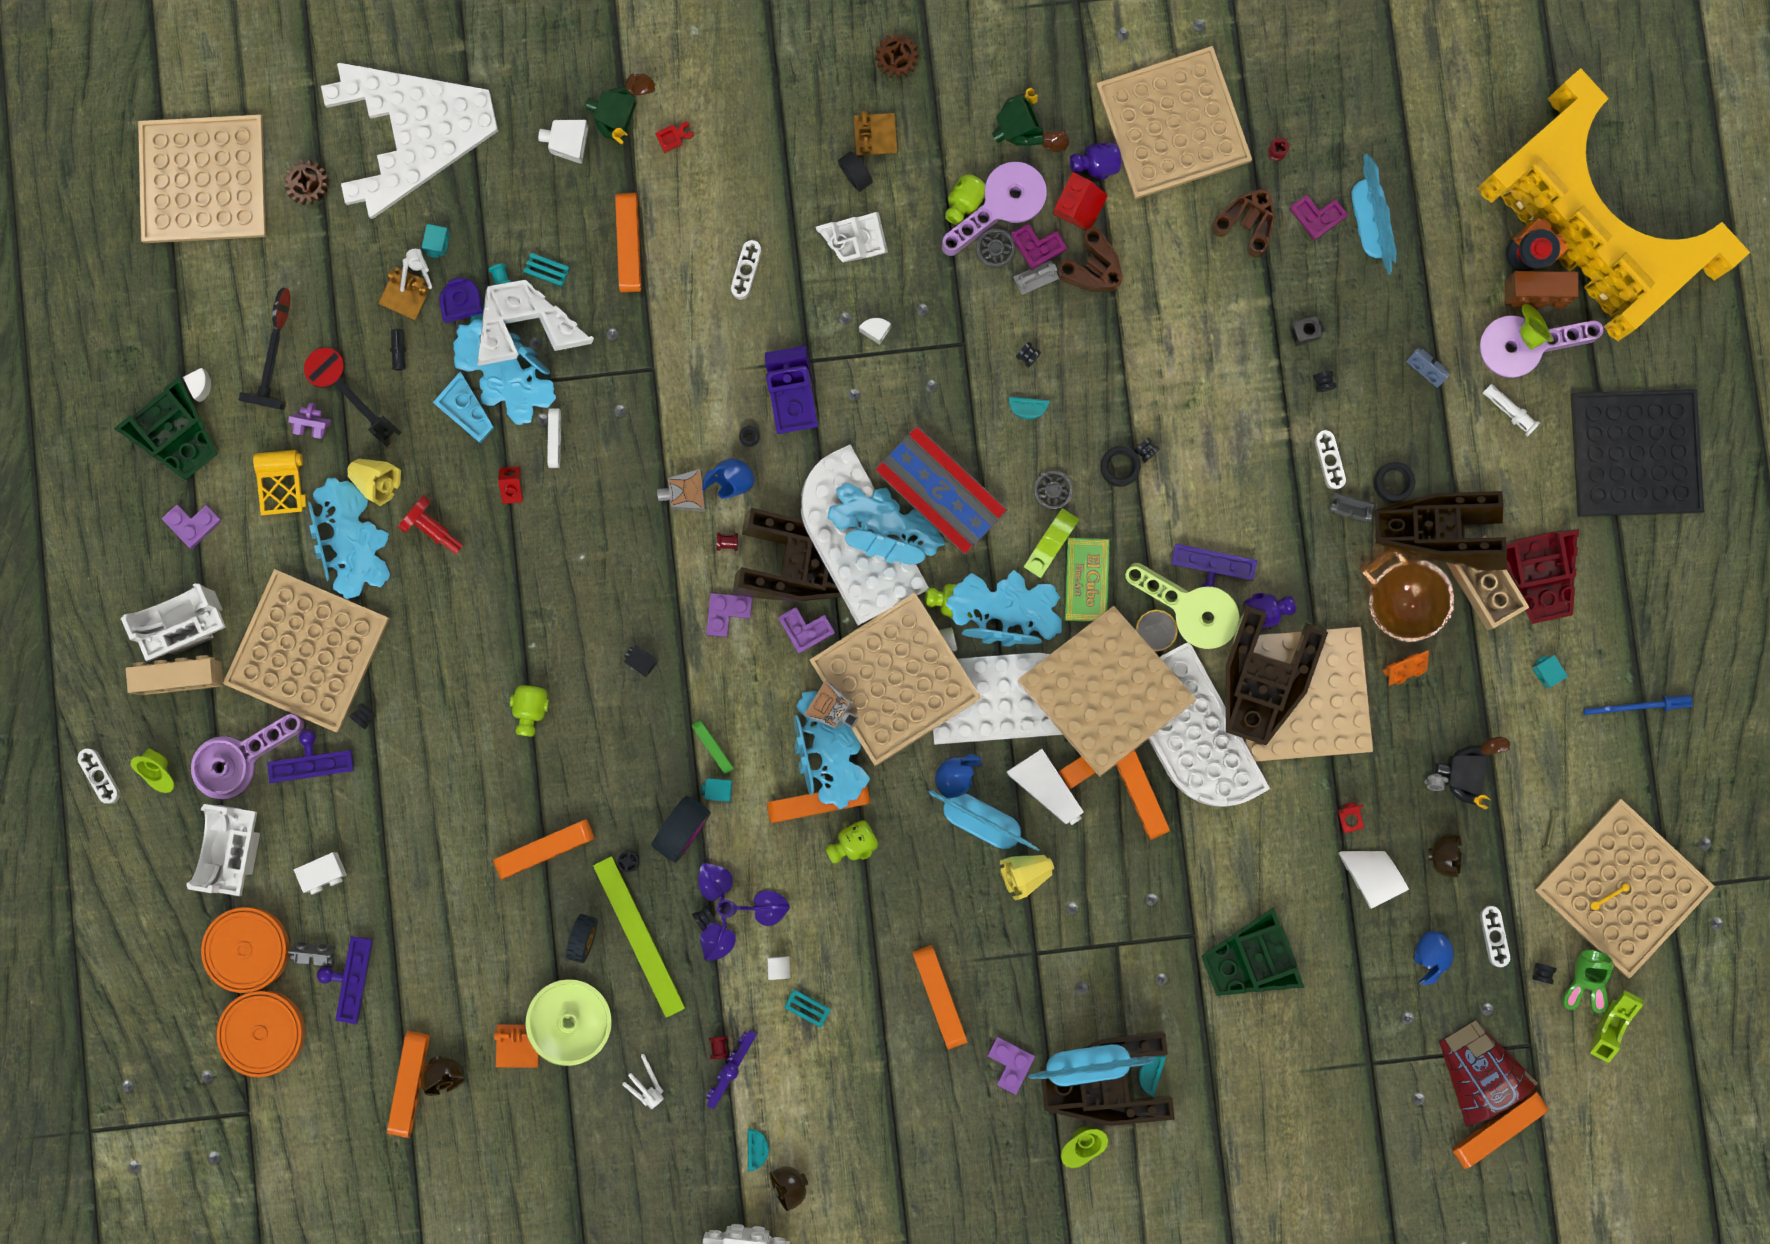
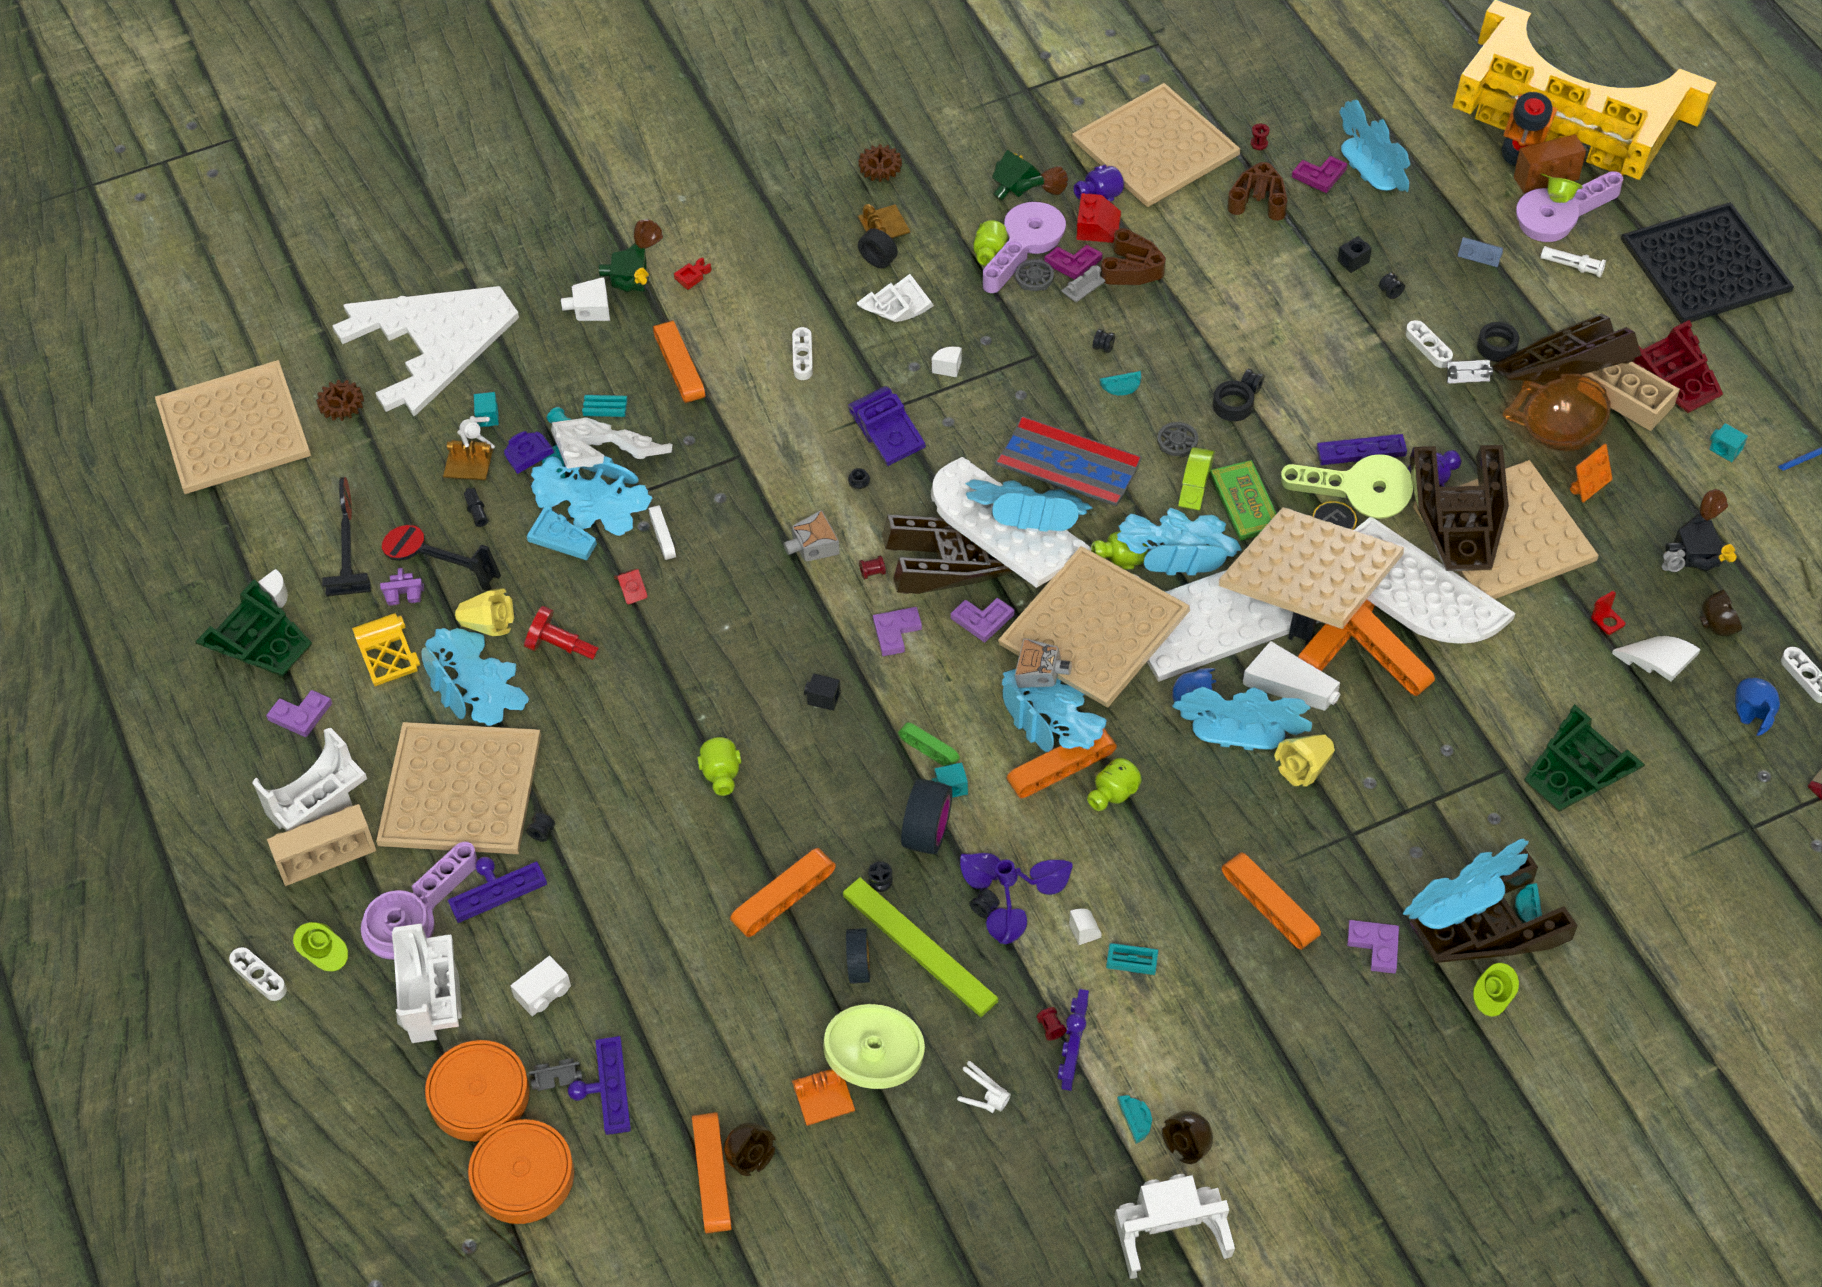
camera: 20 degrees left, 30 degrees down
blue helmet [702,458,755,499] -> none

